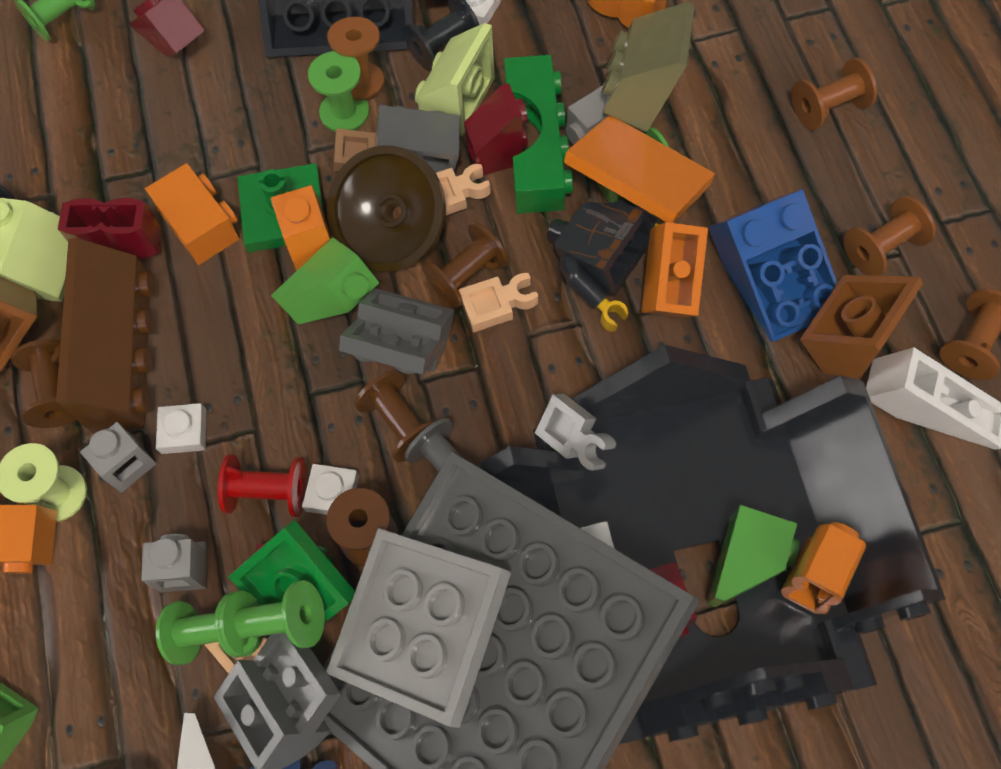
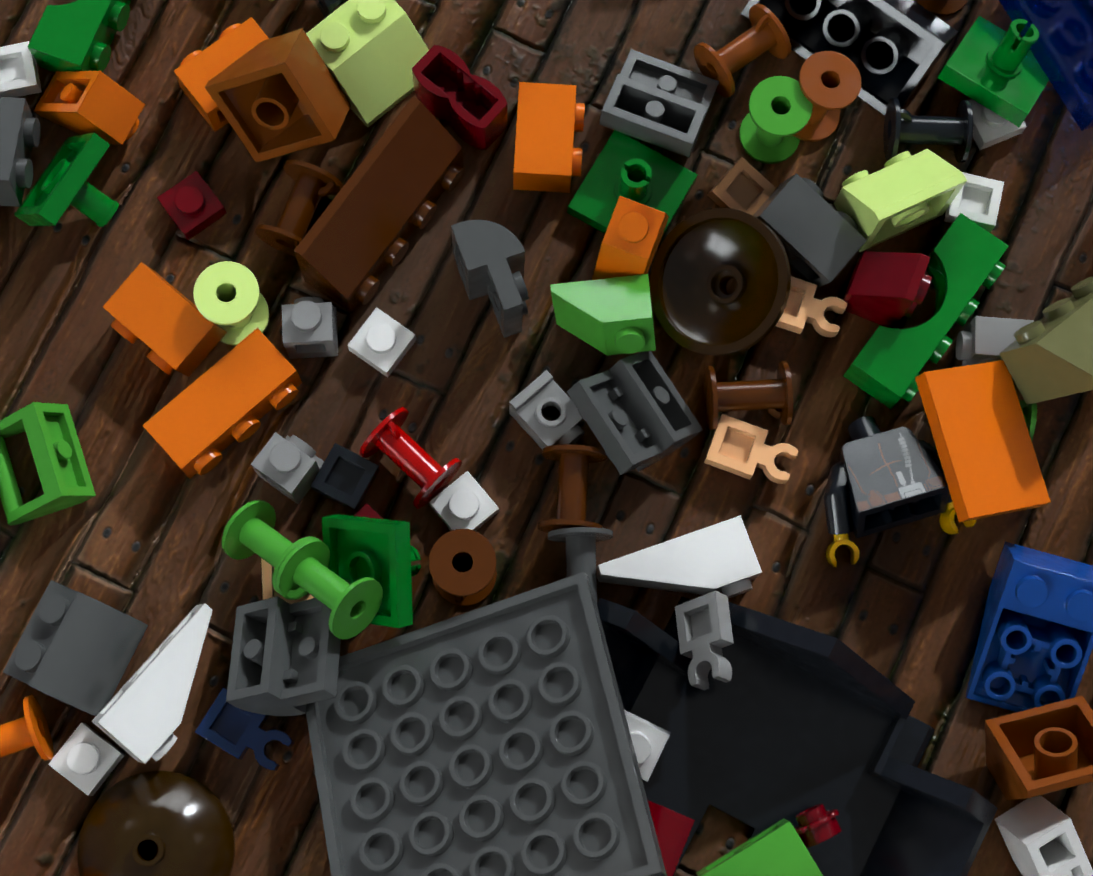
camera: 30 degrees right, 10 degrees up
light grey plate [327,528,511,728] -> none
orange brick [641,222,708,318] -> none
none -> orange brick [142,328,302,479]
none -> black plate [311,443,380,512]
none -> dark grey brick [451,220,529,338]
none -> light grey brick [509,370,585,450]
none -> white slope [596,515,762,598]
none -> dark grey brick [599,49,719,158]
none -> dark orange piece [694,4,791,98]
none -> dark red plate [794,803,842,848]
none -> white plate [944,172,1004,232]

